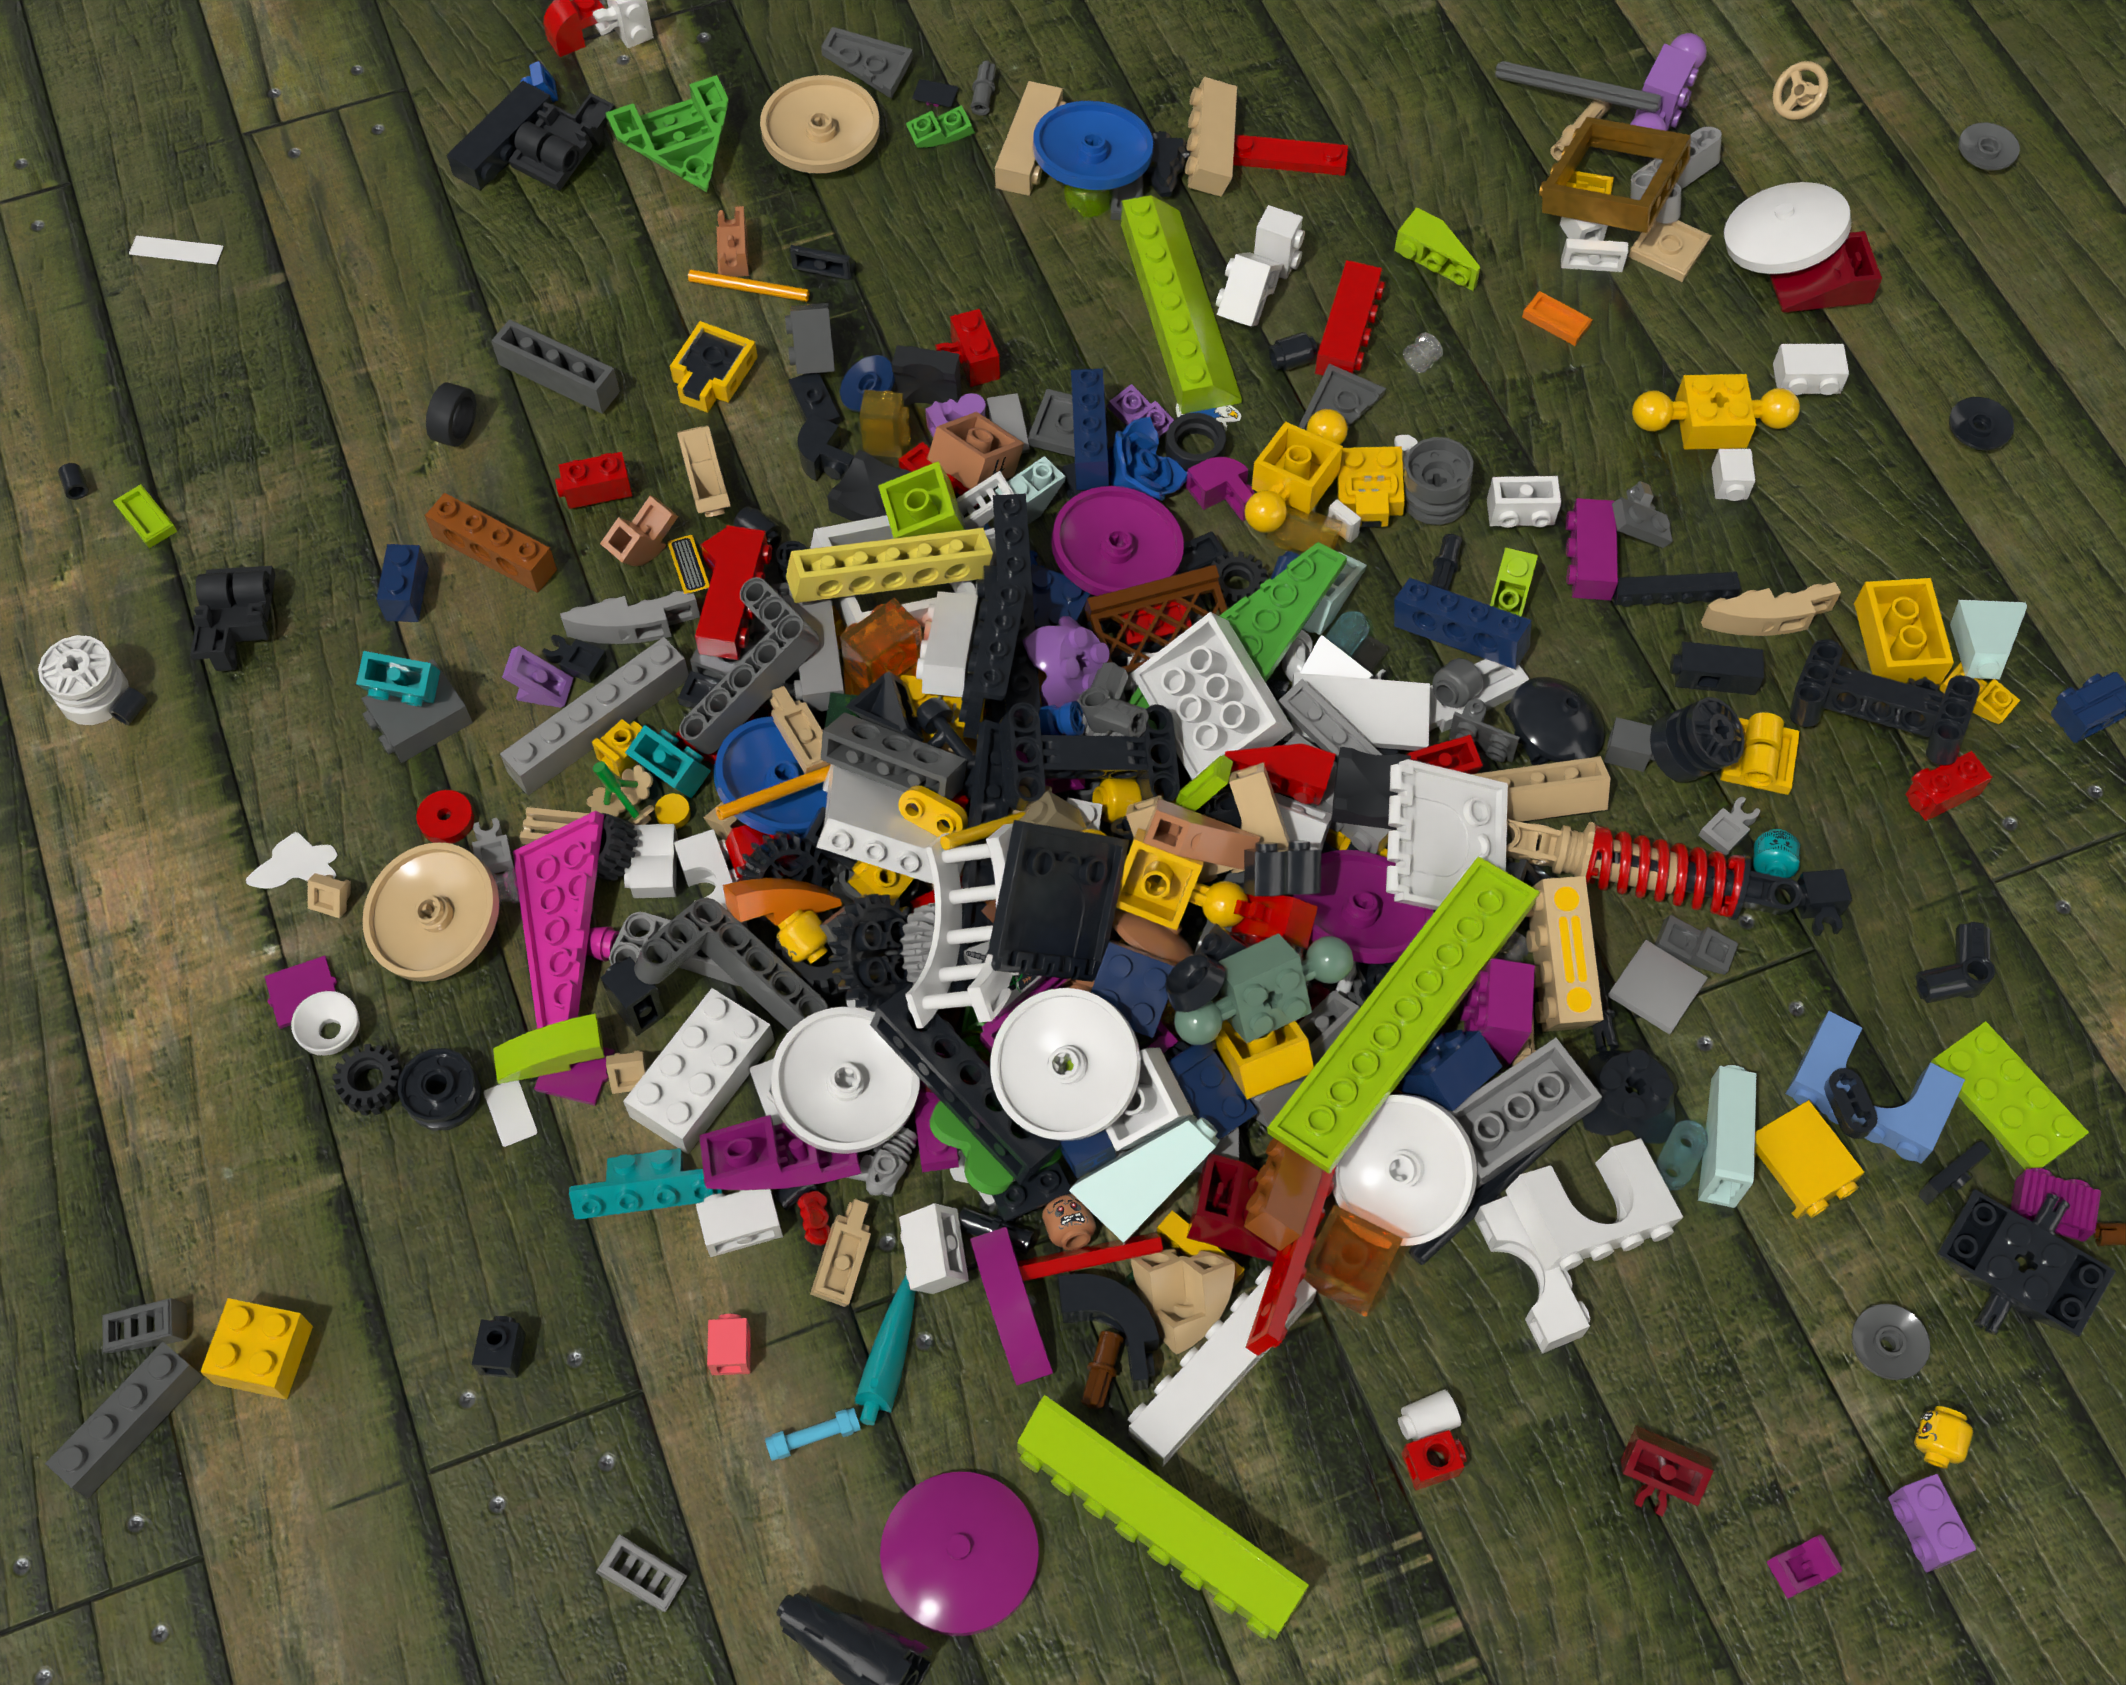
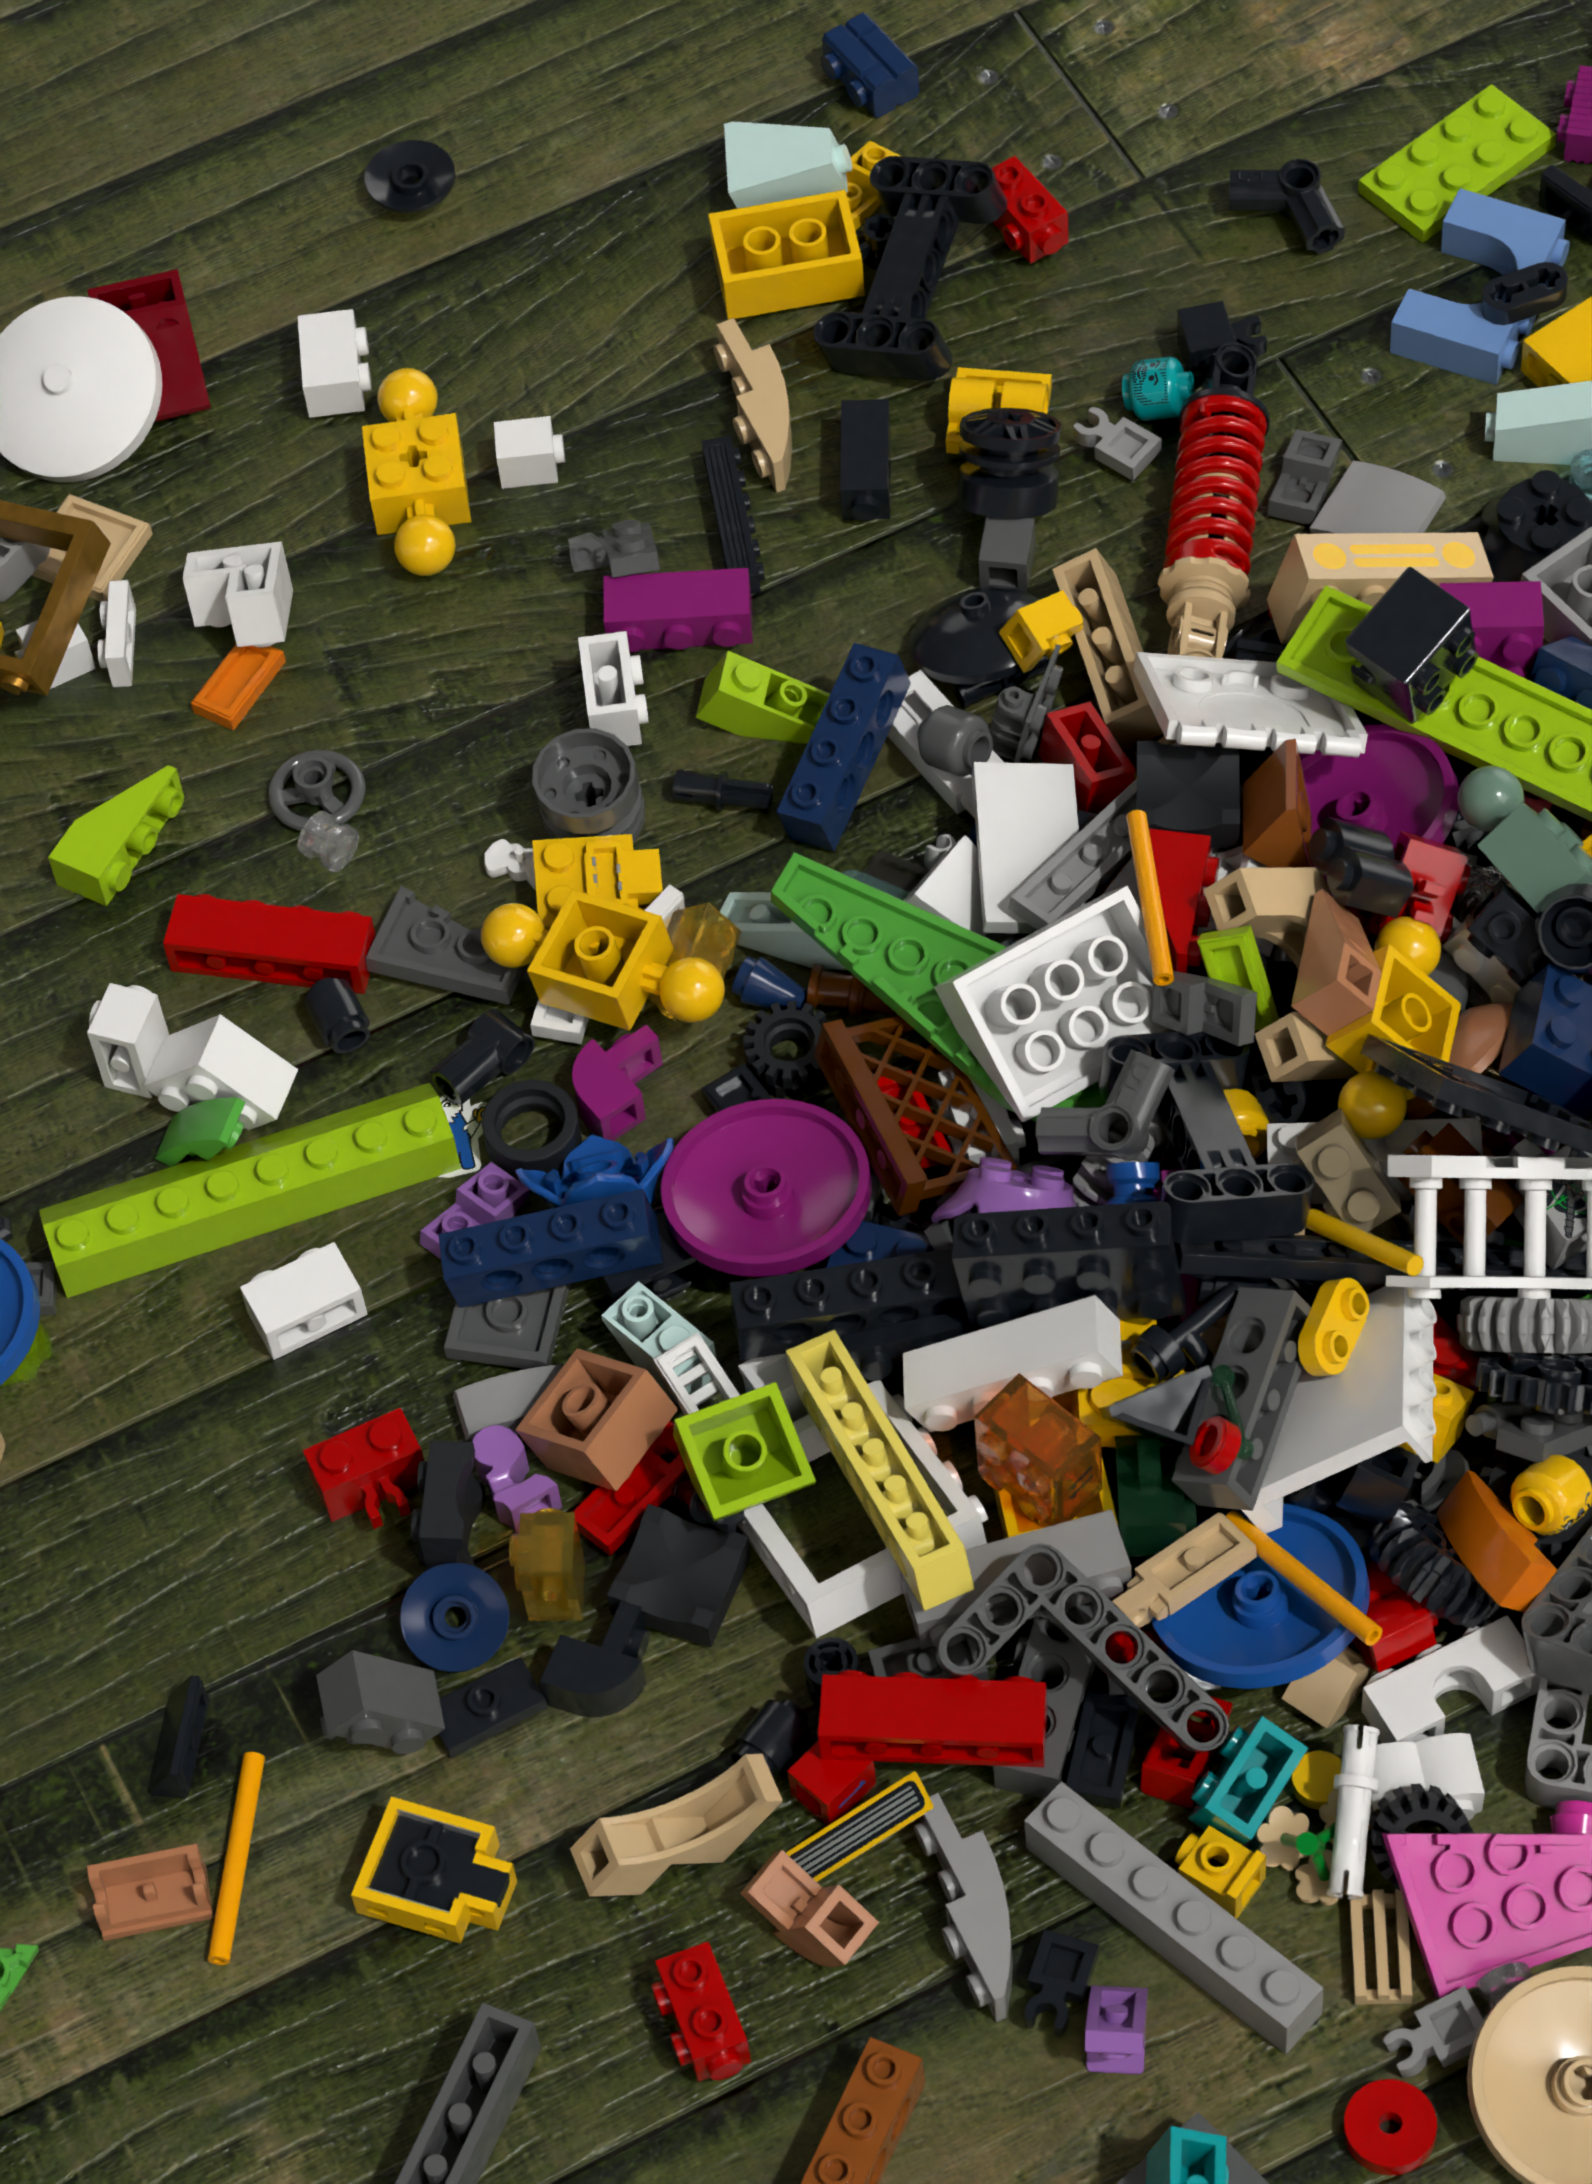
camera: 90 degrees left, 5 degrees down
none -> bright green slope [155,1097,246,1167]
none -> white brick [183,541,293,647]
none -> white brick [240,1242,368,1360]
none -> dark grey piece [268,750,366,833]
none -> black piece [430,1008,535,1105]
none -> yellow brick [999,590,1083,673]
none -> light orange piece [1126,810,1174,986]
none -> dark grey slope [1151,971,1257,1046]
none -> red tile [1189,1416,1241,1475]
none -> clear green hinge [1211,1365,1255,1460]
none -> dark orange slope [1243,739,1312,868]
none -> white pin [1326,1725,1380,1900]
none -> black piece [1345,567,1478,724]

